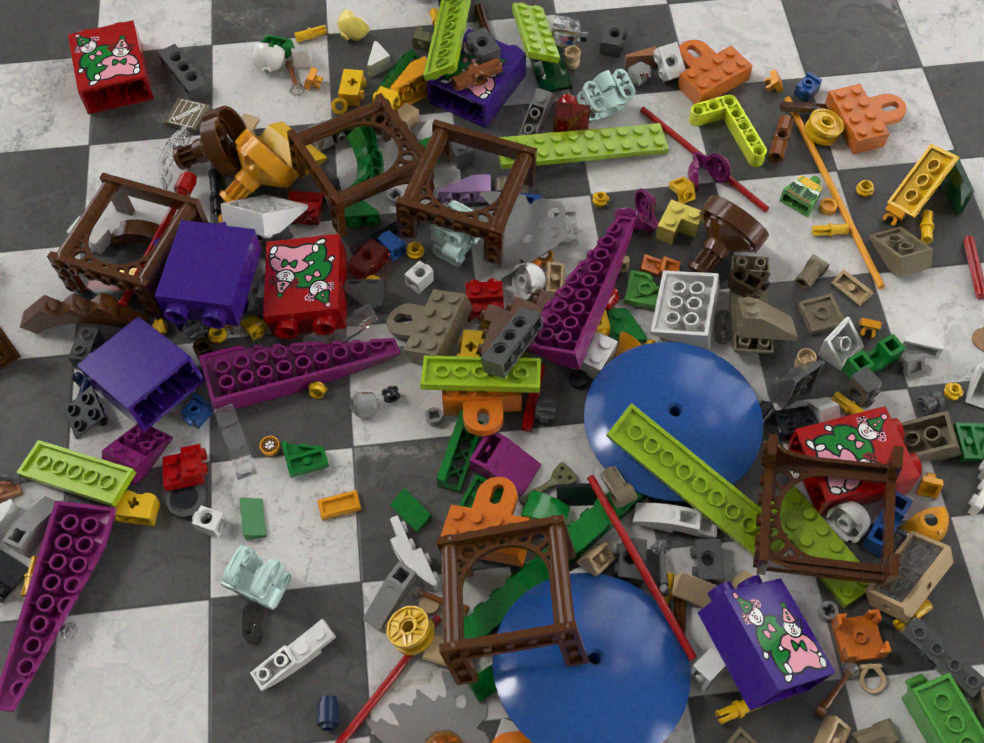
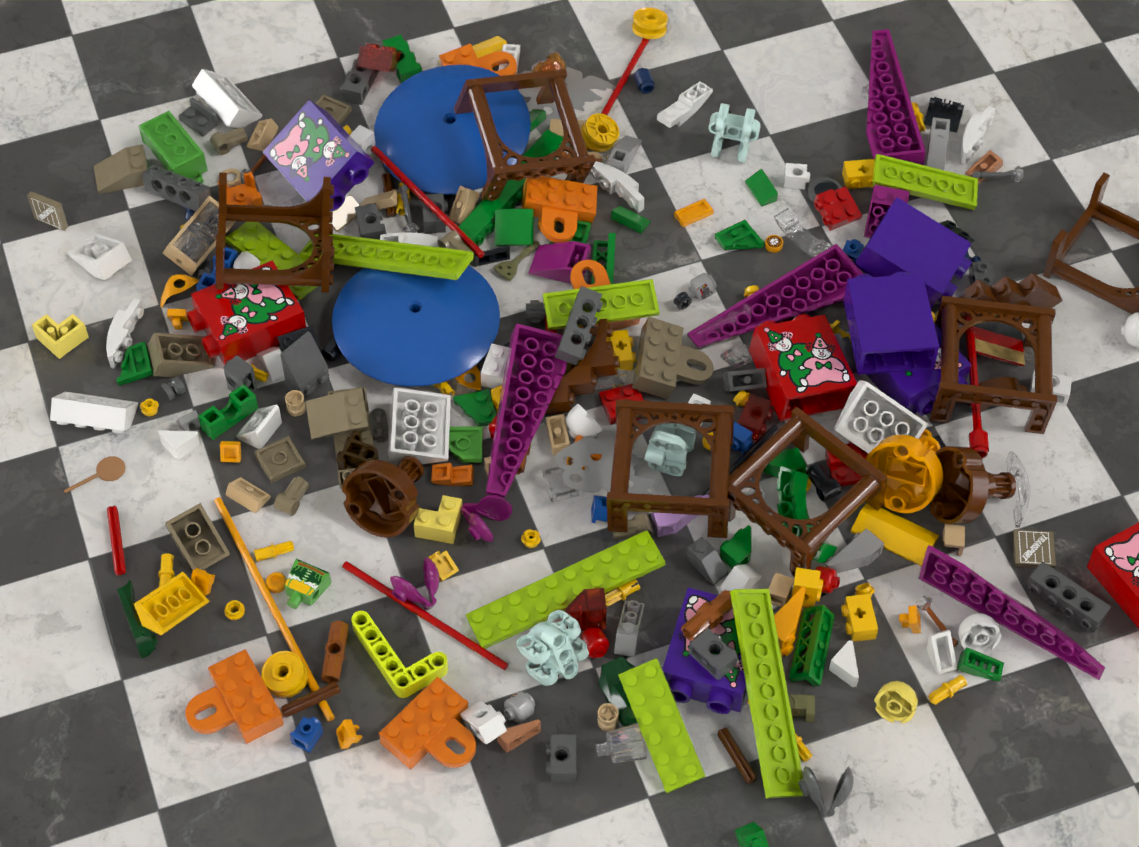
camera: 165 degrees right, 5 degrees down
none -> magenta wedge [918,545,1105,680]

